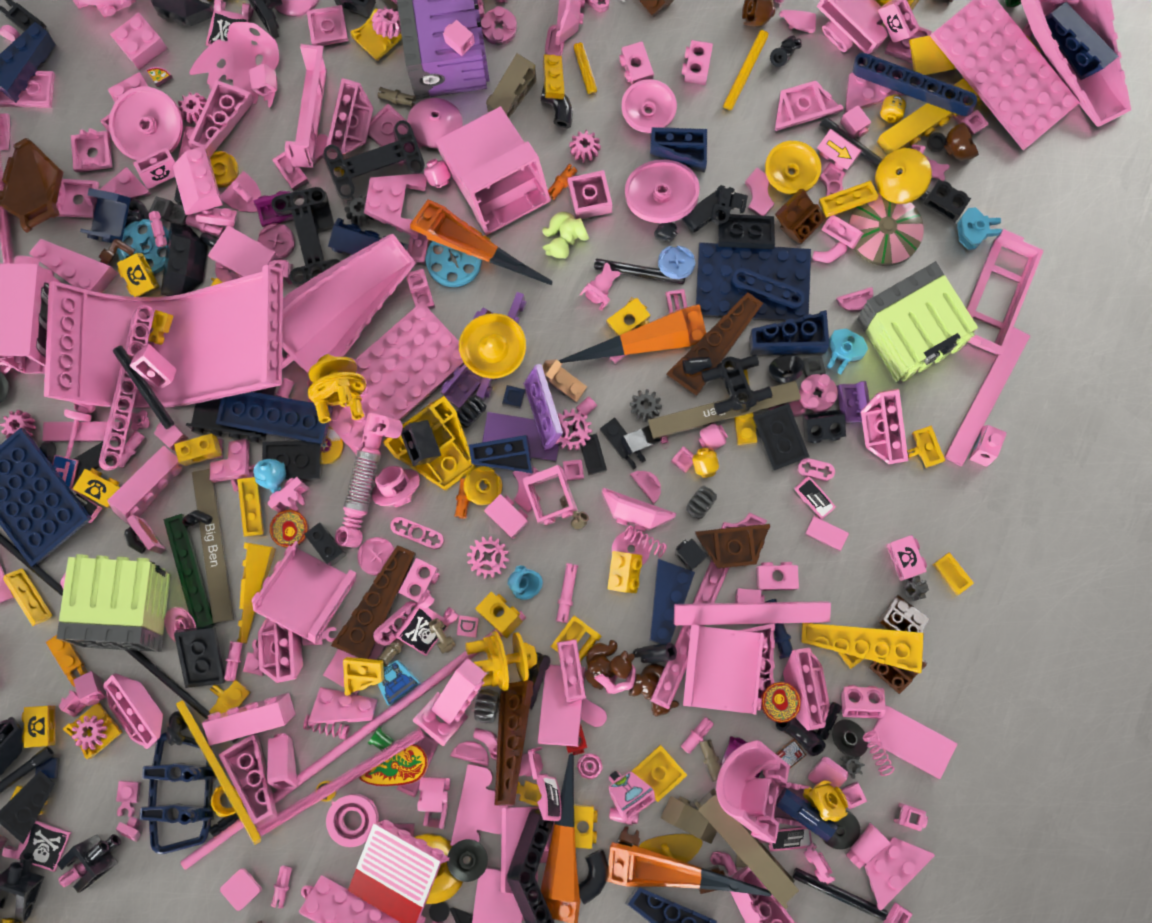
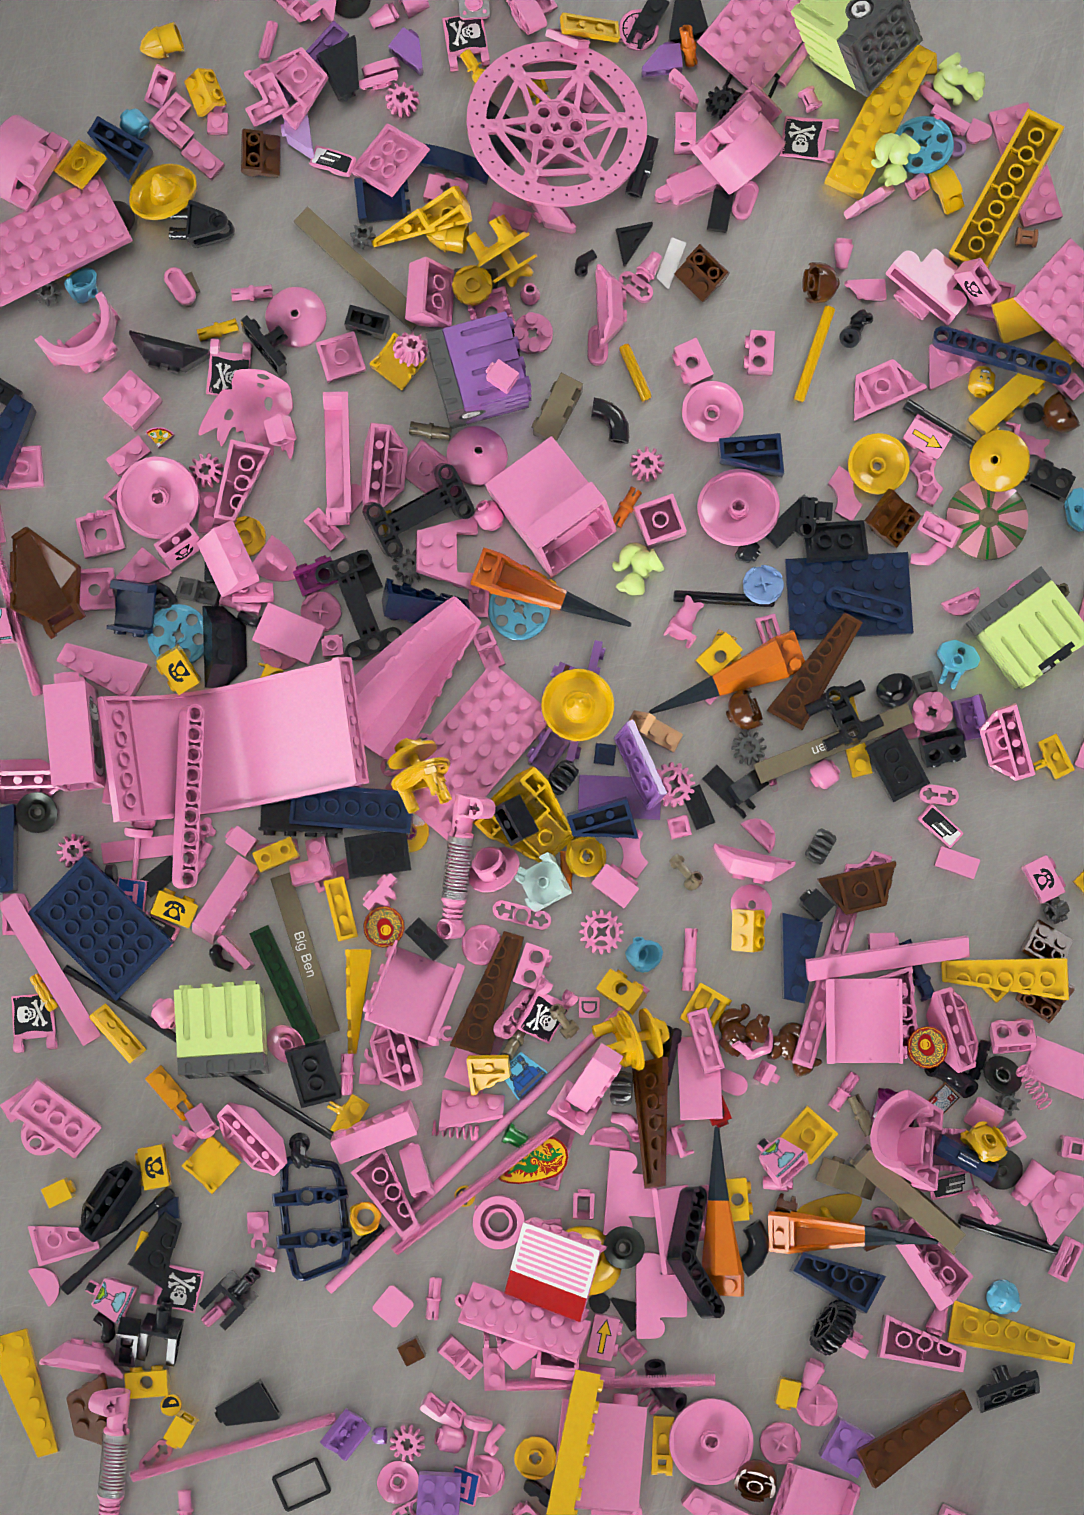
camera: 10 degrees left, 5 degrees up
bright pink gear [71,716,108,750] -> none
reddish brown plate [98,239,135,265] -> none
black axle [113,345,174,429] -> none
bright pink brick [130,344,177,392] -> none
yellow plate [148,310,174,345] -> none
bright pink axle [149,211,167,247] -> none
yellow tile [176,700,261,845] -> none
black arm [182,510,213,527] -> none
medium azure helmet [253,459,286,493] -> none
bright pink cylinder [418,777,450,812] -> none
yellow plate [516,780,541,807] -> none
bright pink window [523,465,577,525] -> none
slope [536,776,561,821] -> none
yellow plate [543,54,565,99] -> none
bright pink hinge [576,396,597,417] -> none
bright pink plate [577,753,602,779] -> none
bright pink piece [623,525,667,558] -> none
black piece [632,643,677,663] -> none
bright pink tile [671,446,694,473] -> none
black cone [682,357,712,375] -> none
yellow head [692,448,719,478] -> none
dark blue wedge [749,310,830,355] -> none
bright pink brick [756,562,799,591] -> none
yellow plate [819,181,879,218] -> none
bright pink brick [840,105,871,138] -> none
none -> light aqua panel [514,852,572,912]
none -> reddish brown cylinder [726,687,763,730]
none -> bright pink tile [753,1060,781,1086]

